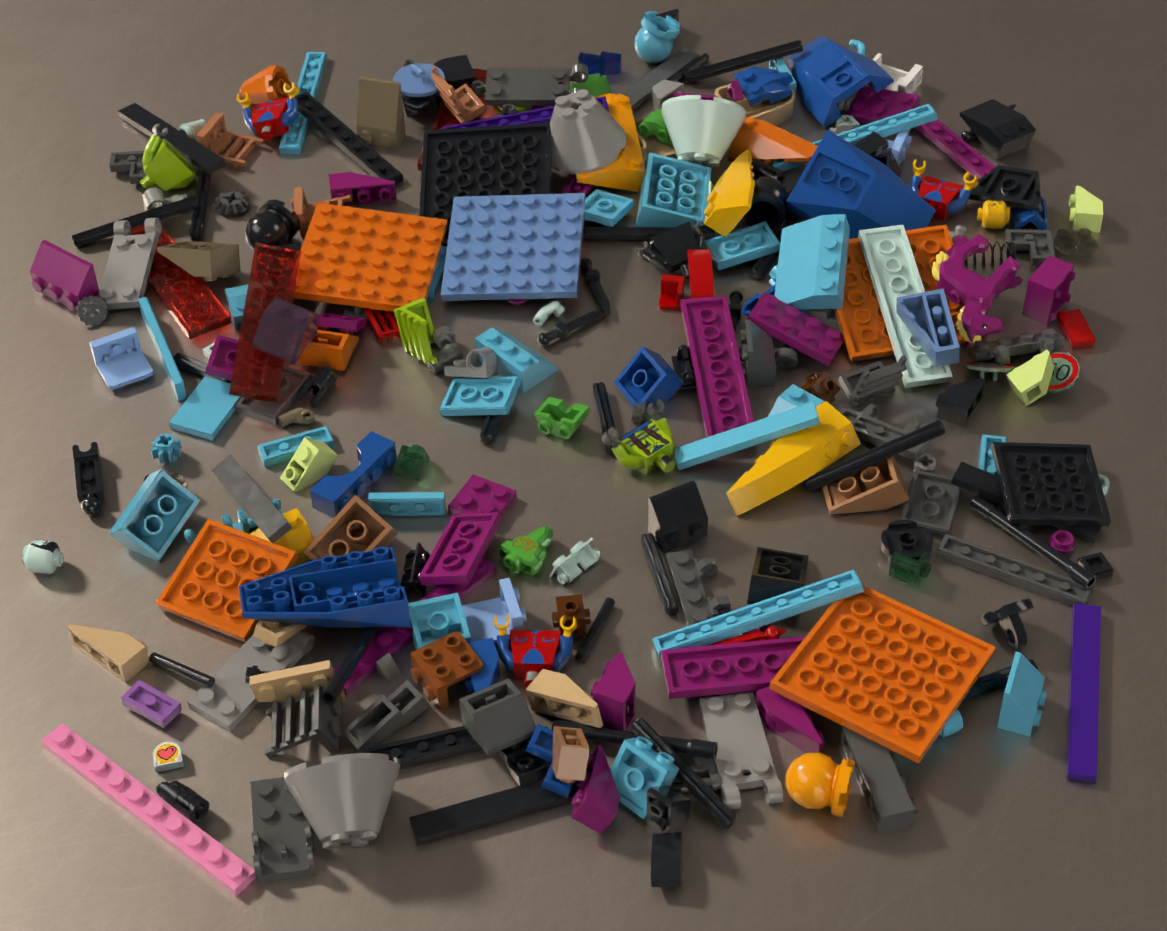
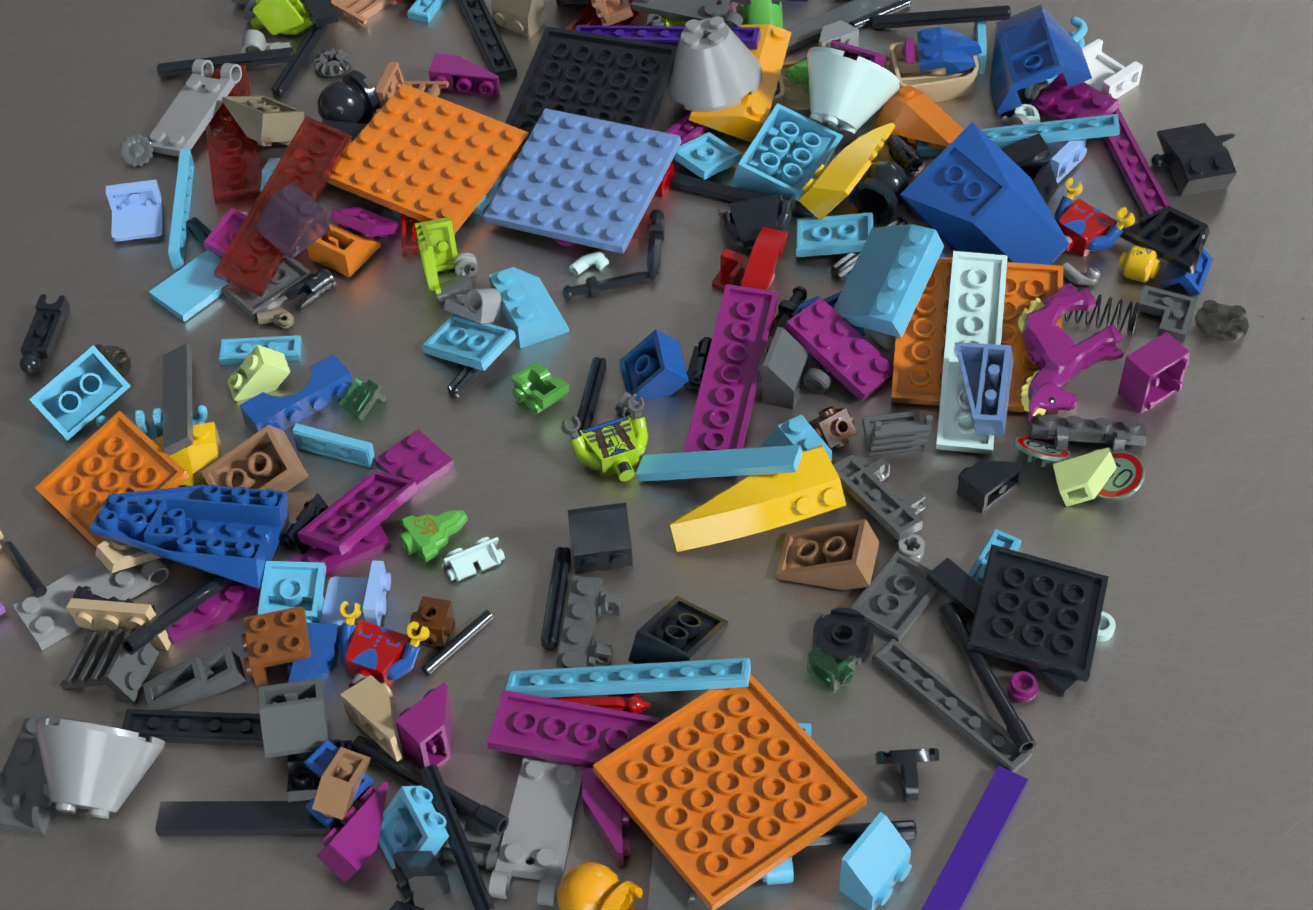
camera: 20 degrees right, 5 degrees up
magenta slope [29,240,99,311] -> none
medium azure gear [151,434,182,464] -> none
light grey piece [376,653,402,683] -> none
black axle [804,420,945,491] -> none
red tile [1057,309,1096,349] -> none
yellowish green slope [1069,186,1103,232] -> none
black tile [1077,552,1114,580] -> none

